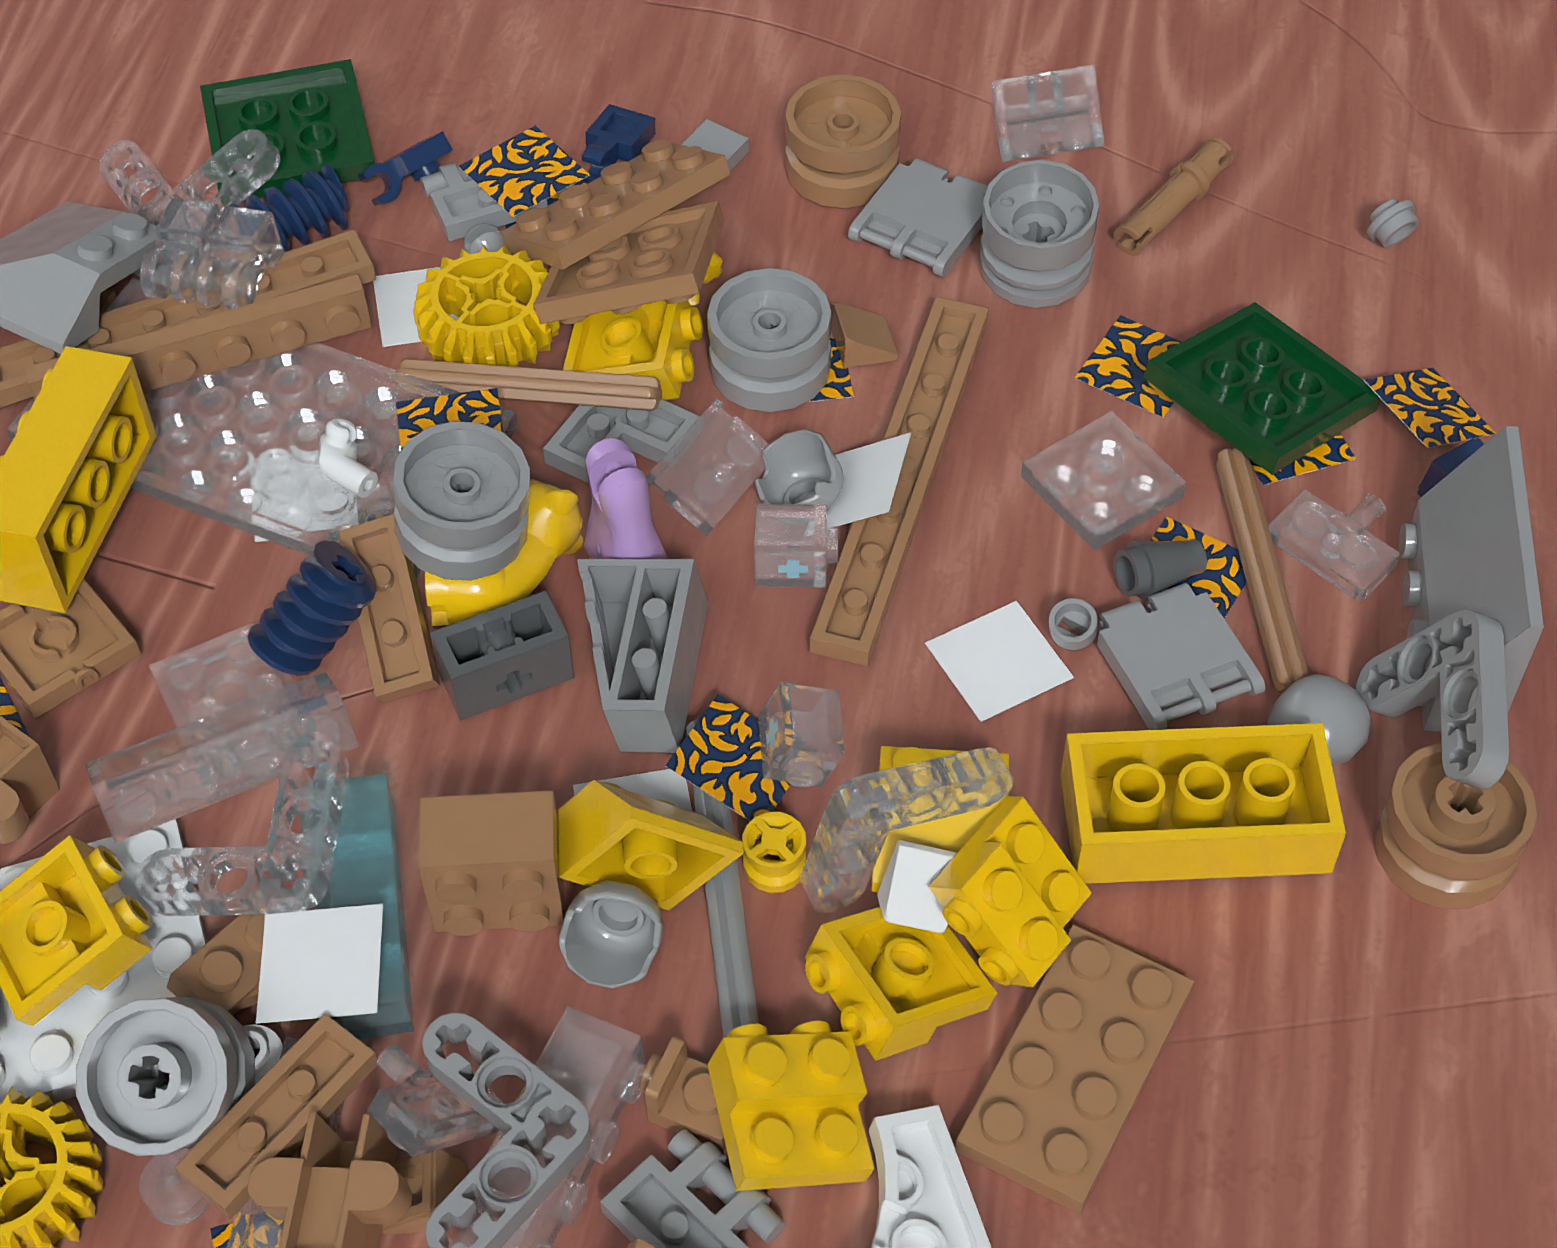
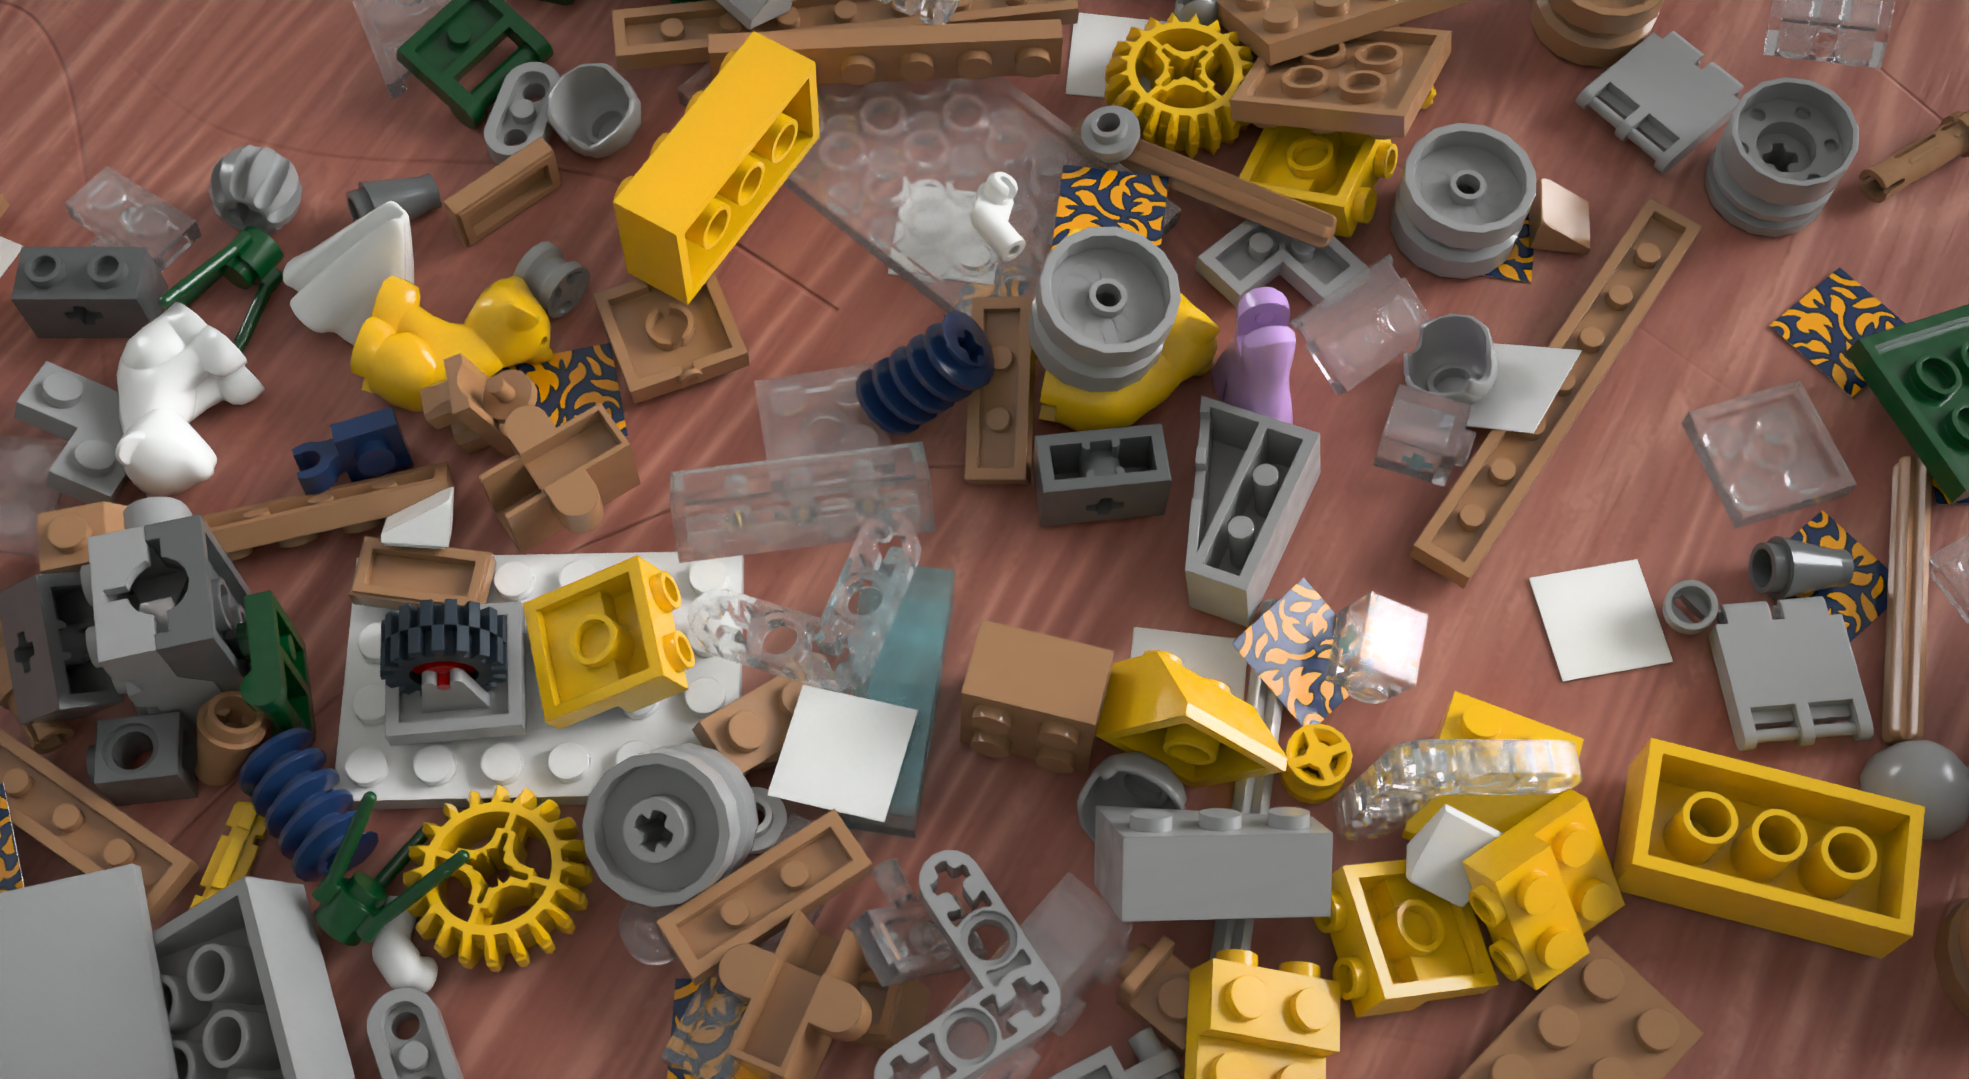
camera: 15 degrees right, 10 degrees up
none -> light grey plate [1081,105,1140,163]
none -> light grey wedge [1094,805,1333,922]

